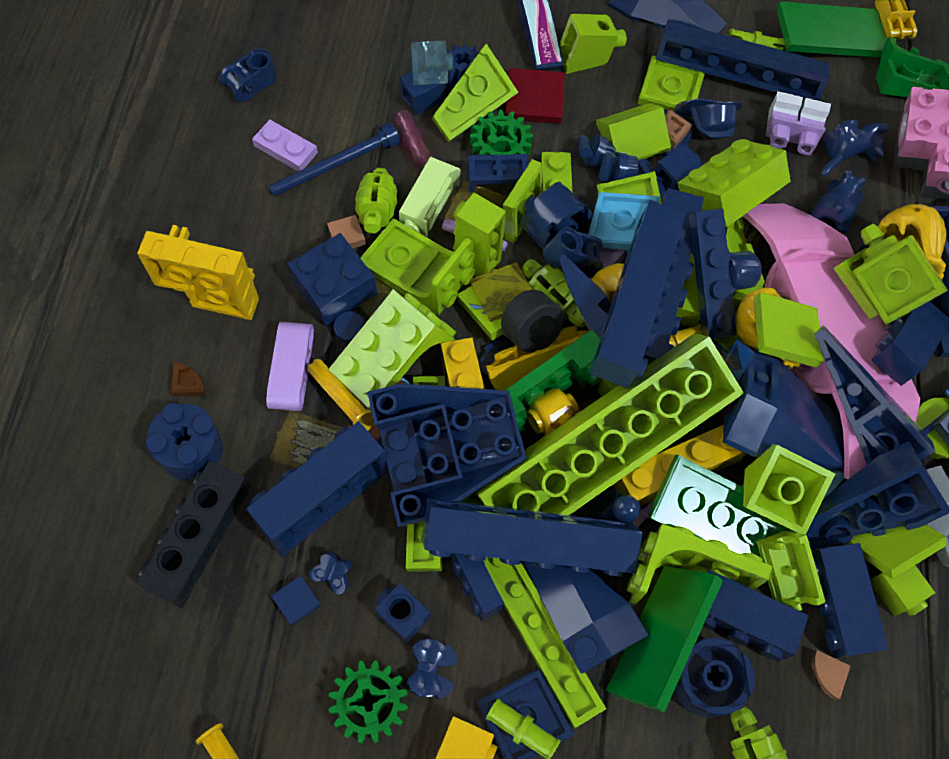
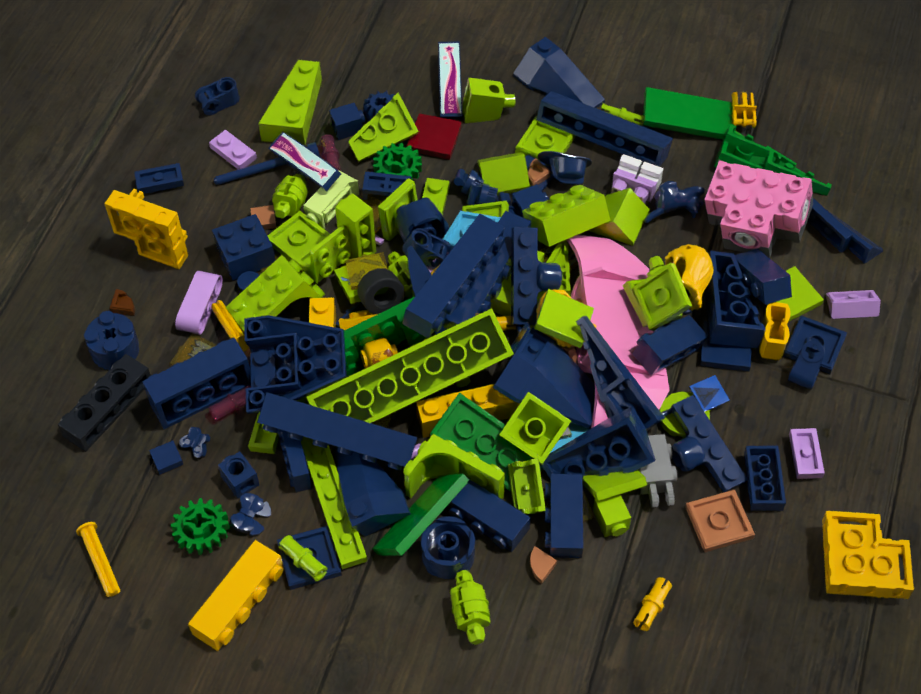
camera: 15 degrees right, 10 degrees down
clear light blue brick [411,41,453,85] -> none
dark blue plate [593,489,641,523] -> none
dark blue animal [809,171,865,233] -> none
none -> dark blue plate [134,163,184,194]
none -> clear pink axle [208,385,251,421]
none -> lime wedge [258,60,322,146]
none -> slope [268,132,342,191]
none -> lime slope [590,188,650,246]

